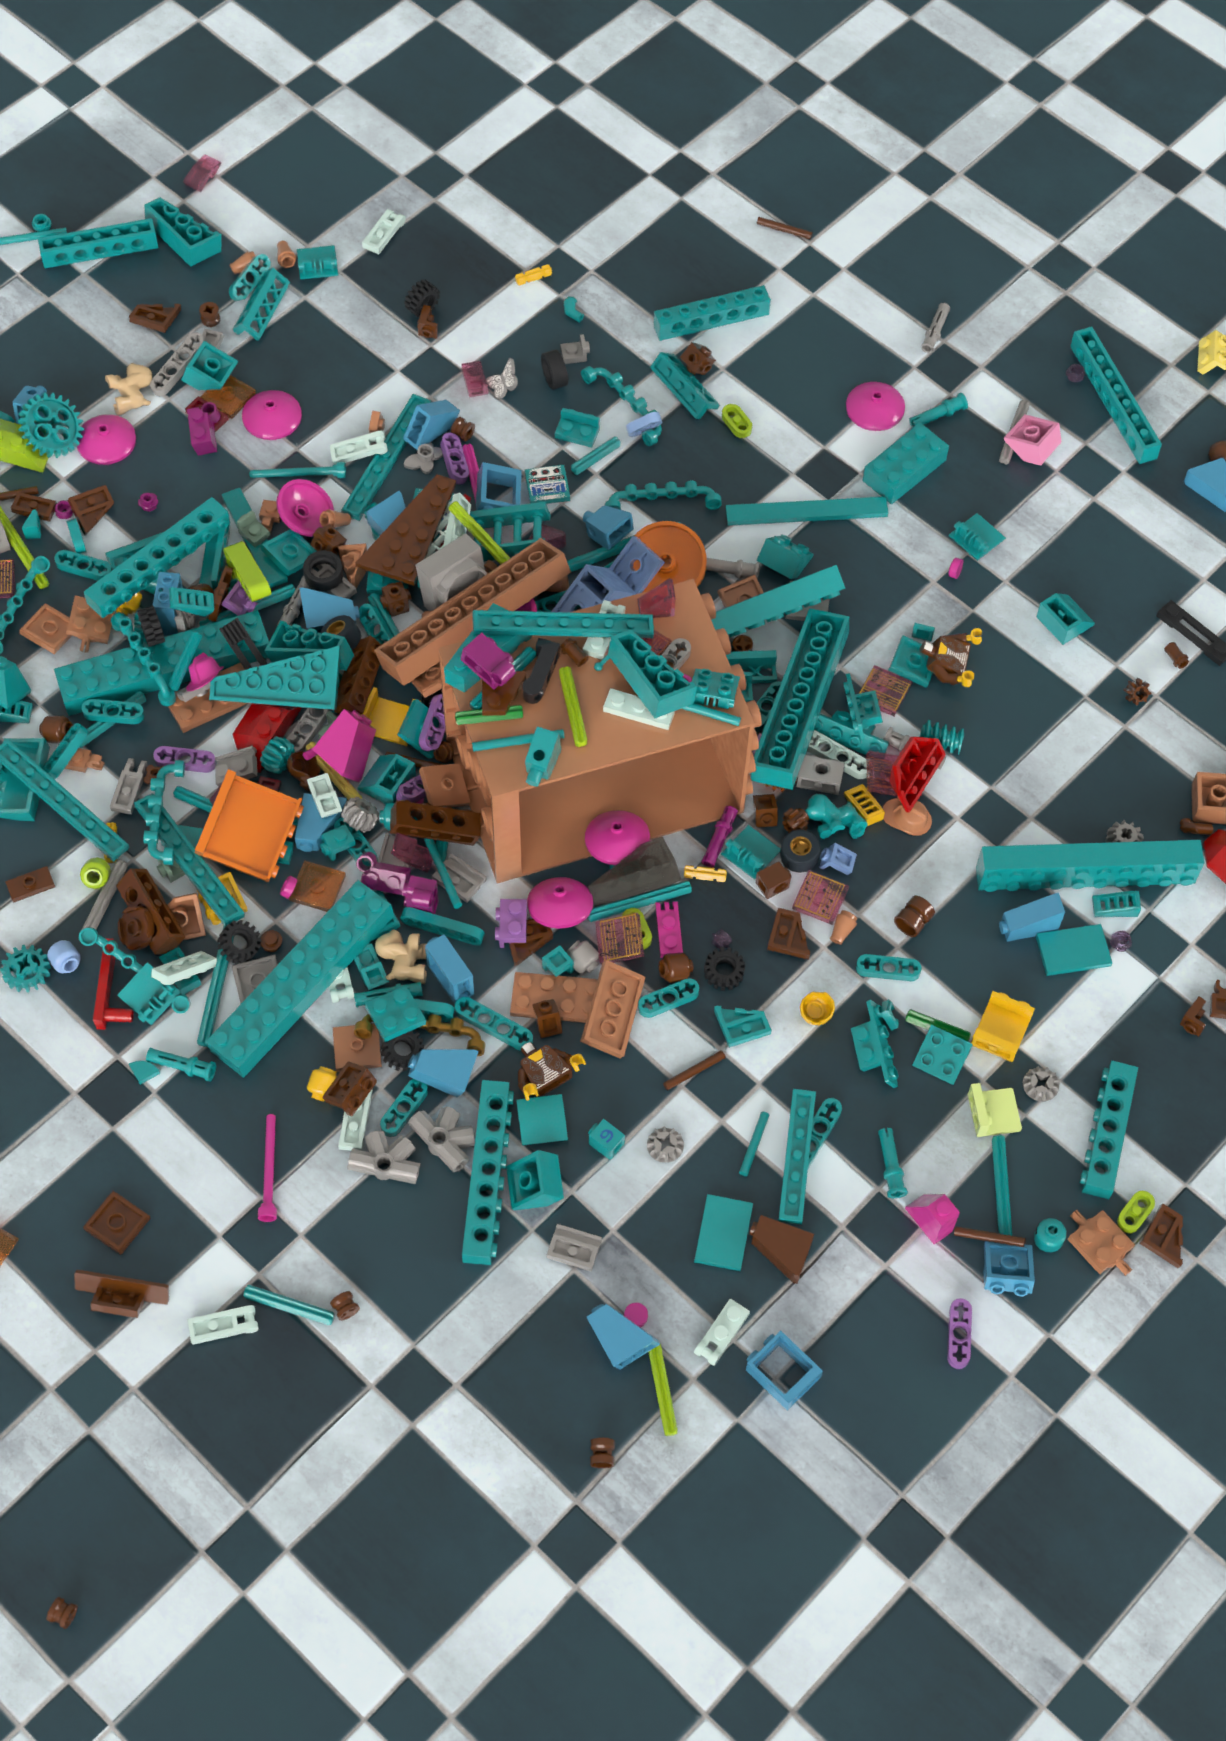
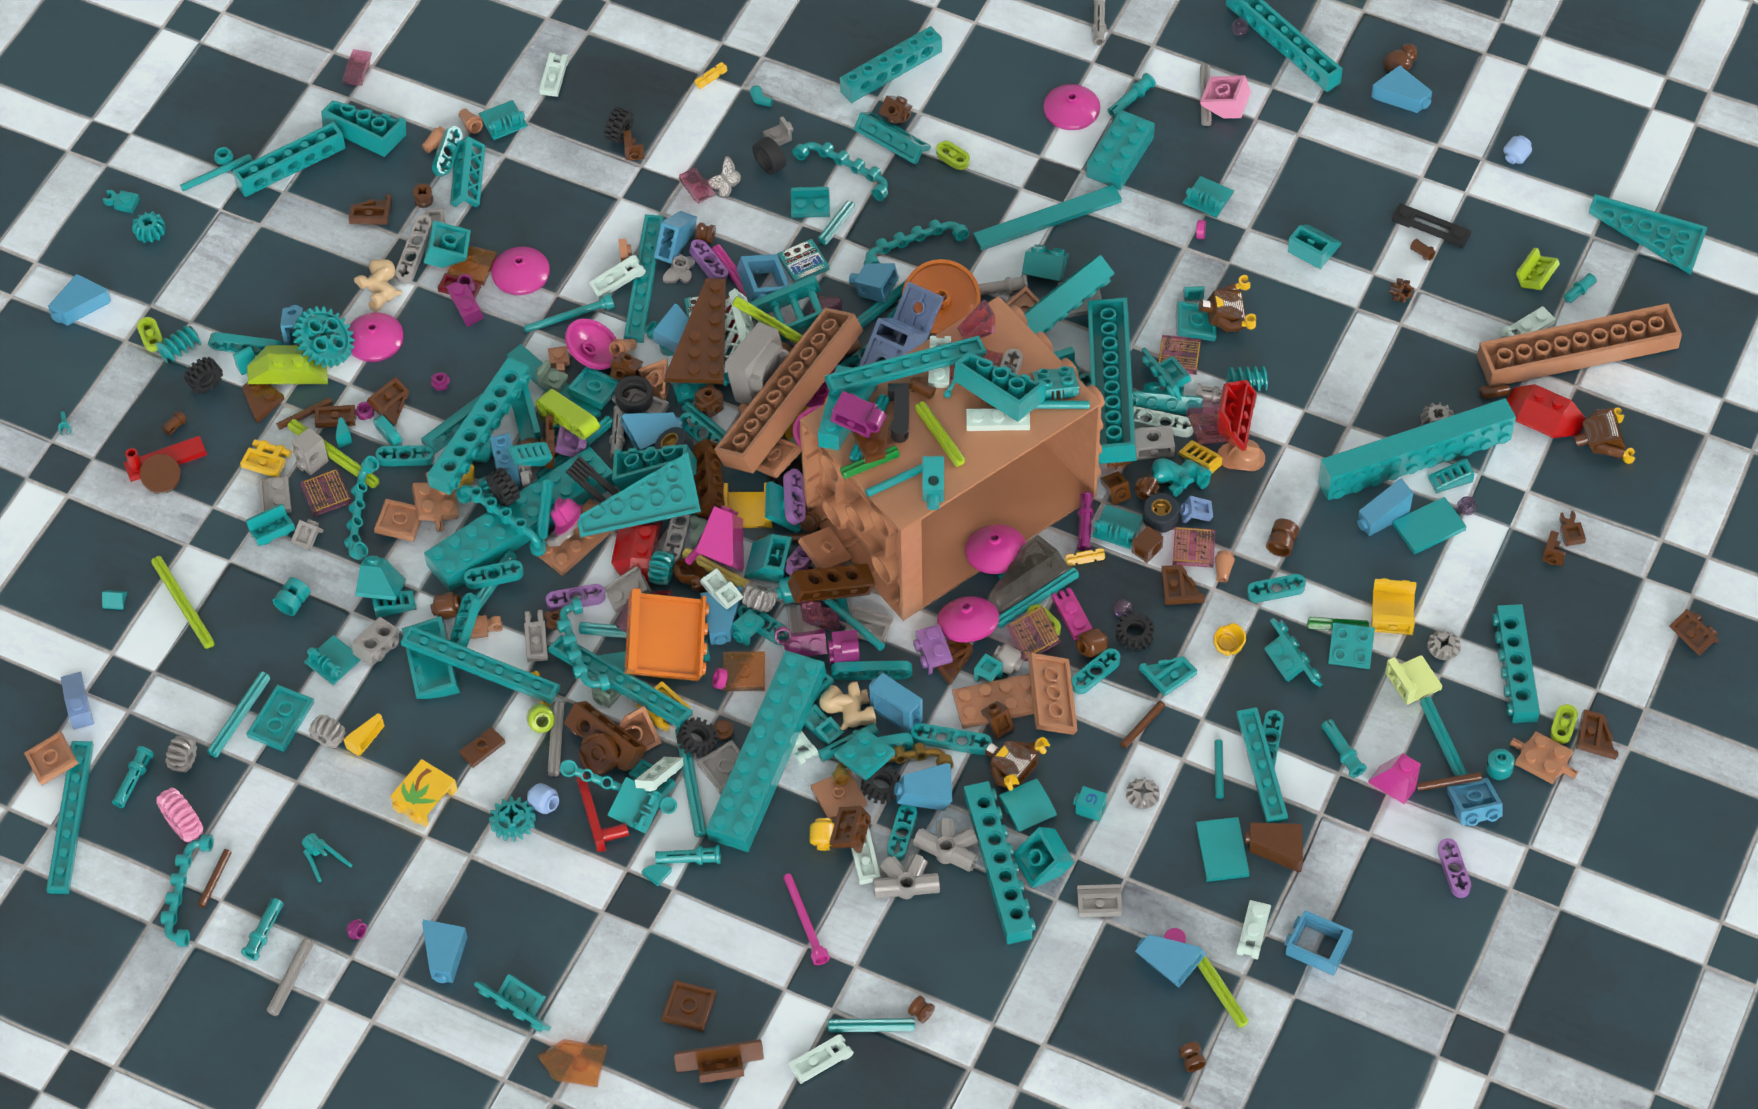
camera: 15 degrees left, 5 degrees down
light blue beam [626,412,662,437] -> none
teal tile [880,999,899,1031] -> none

